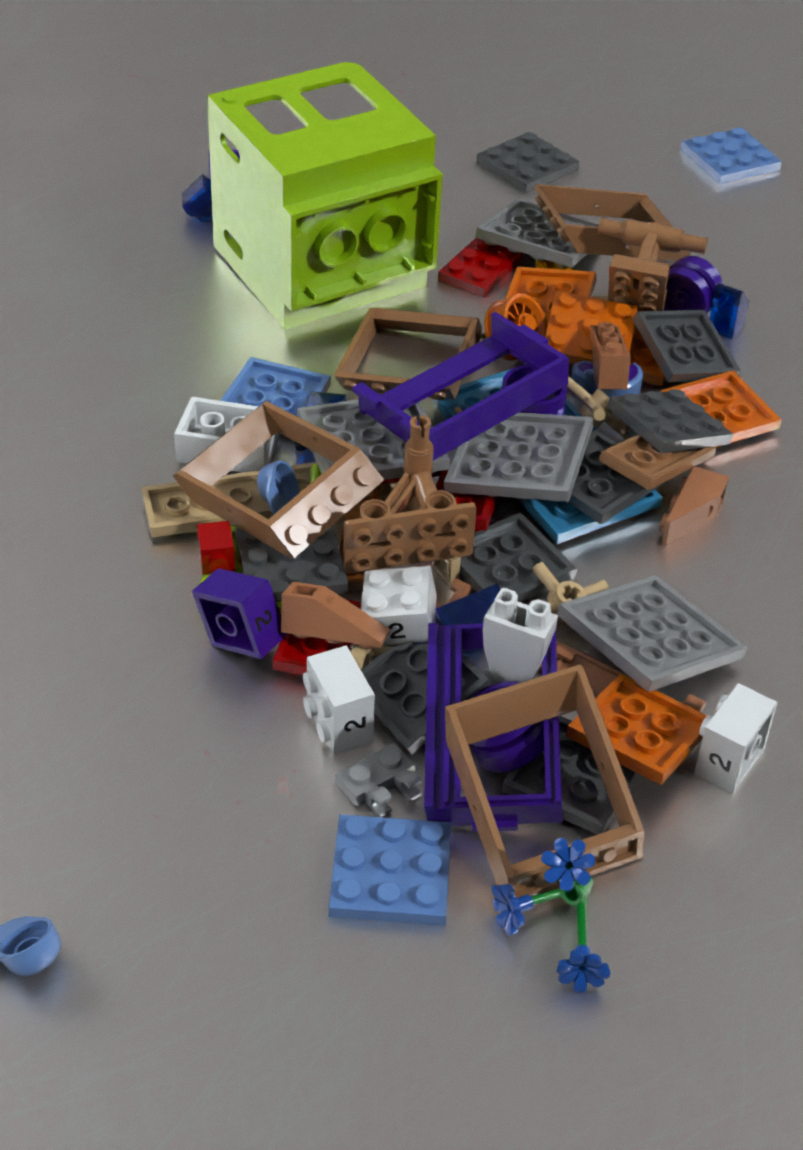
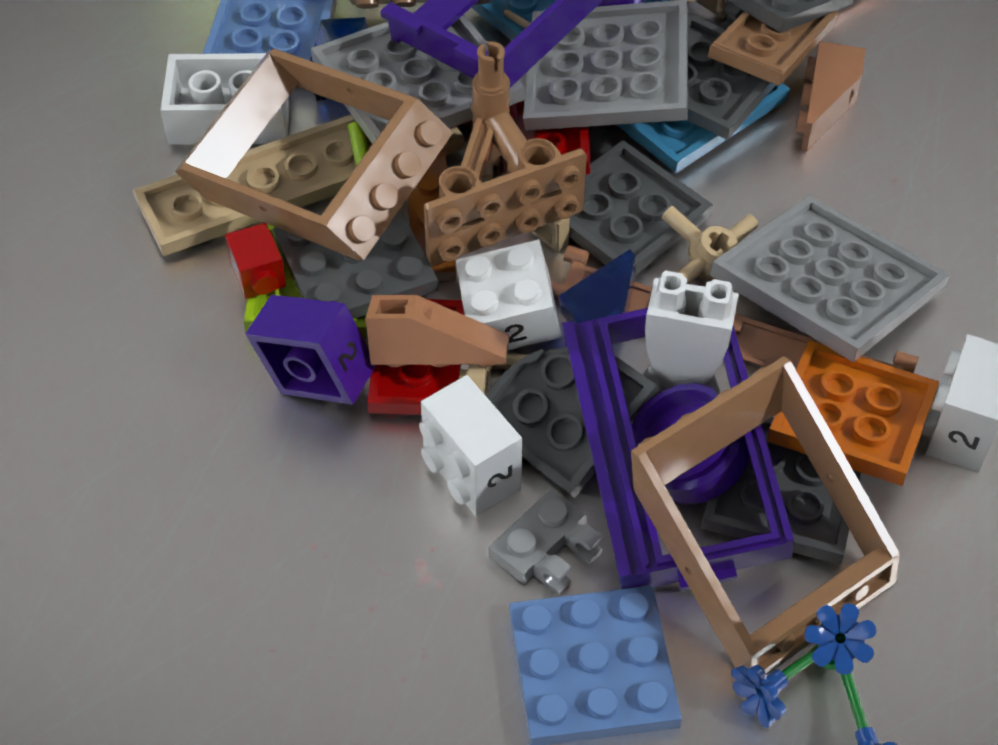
camera: 10 degrees left, 10 degrees up
medium blue cap [257,460,299,515] -> none

